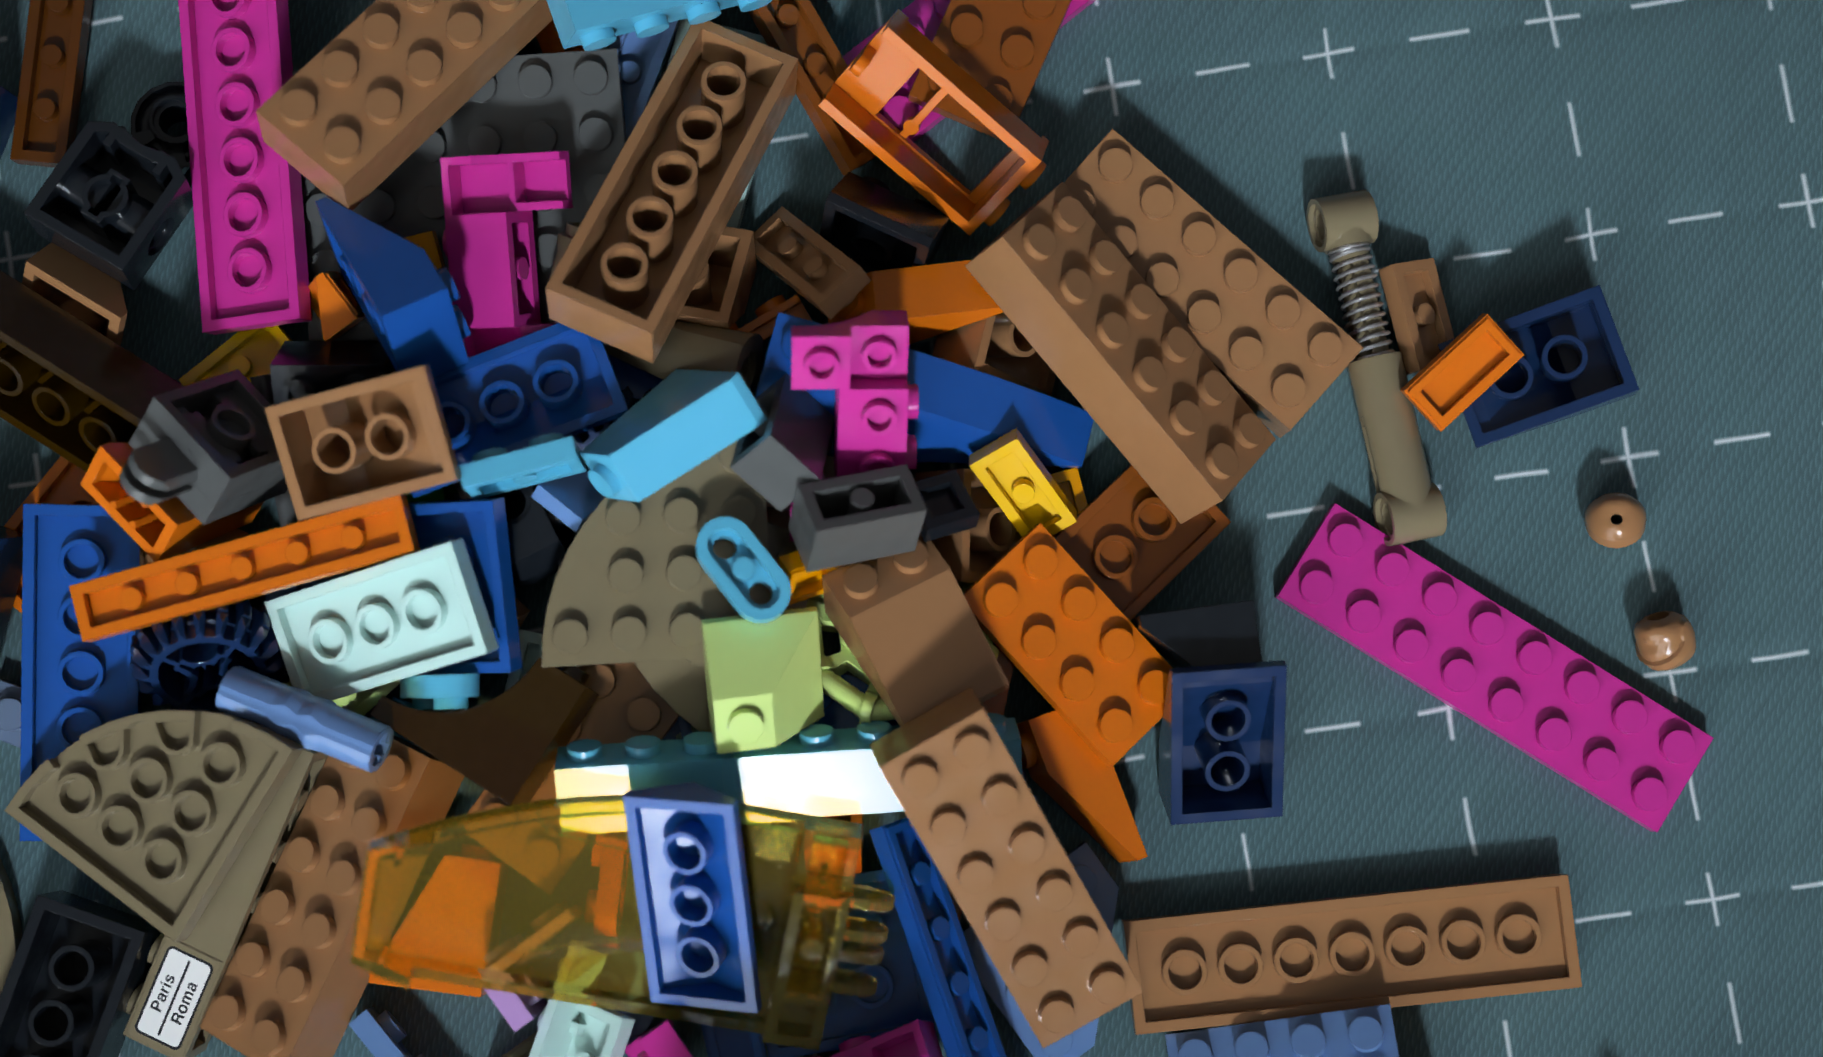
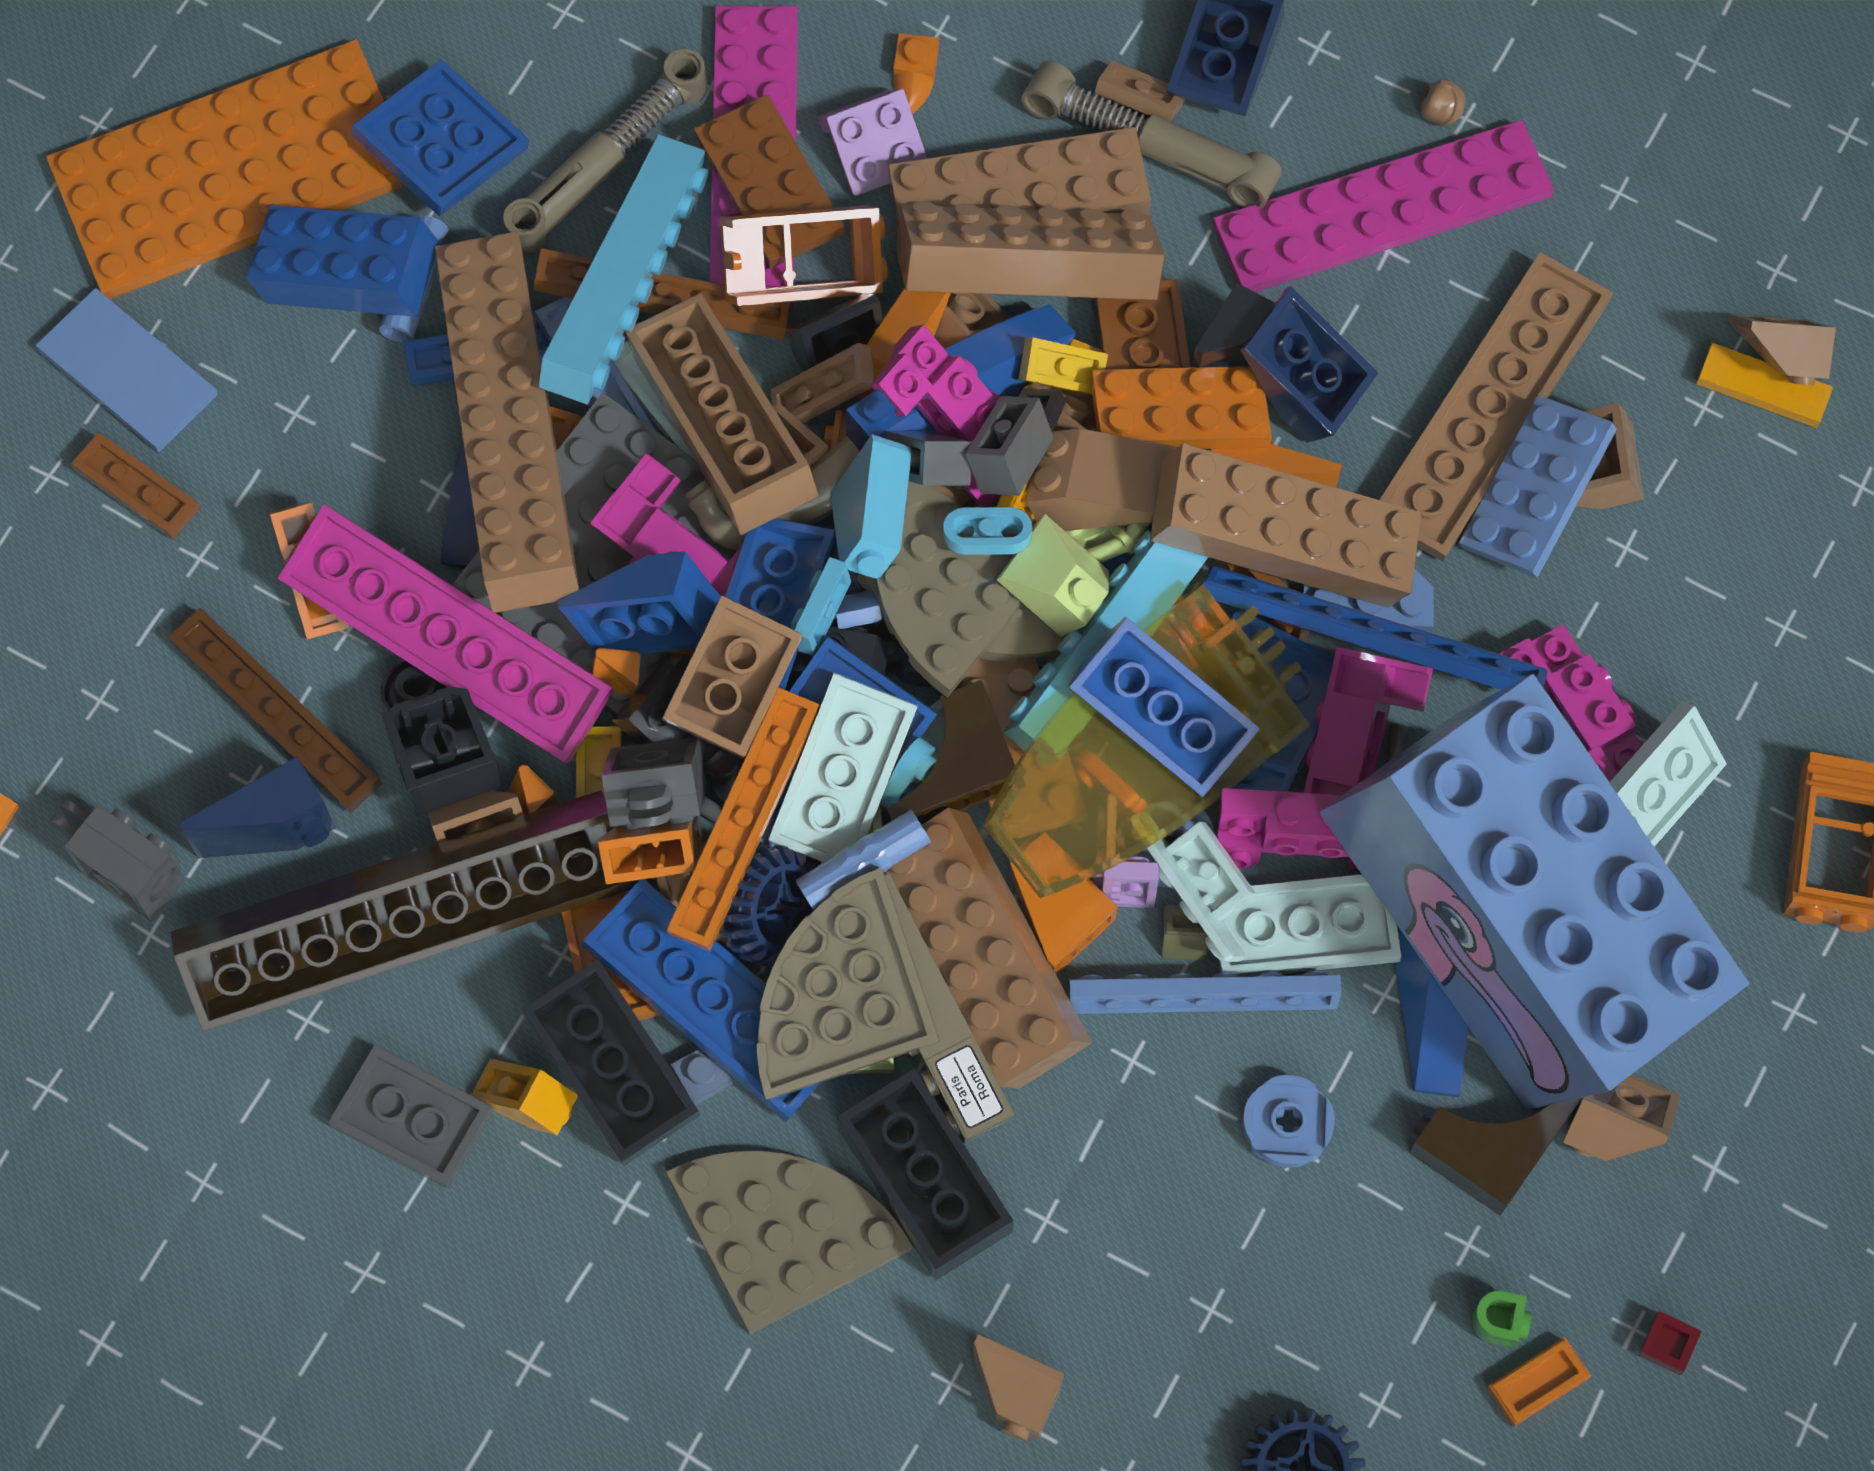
camera: 50 degrees left, 15 degrees down
orange tile [1400,313,1524,432] -> none
medium nougat piece [1584,492,1647,548] -> none
none -> orange slope [508,764,558,815]
none -> lavender bracket [817,88,927,195]
none -> orange plate [893,33,939,114]

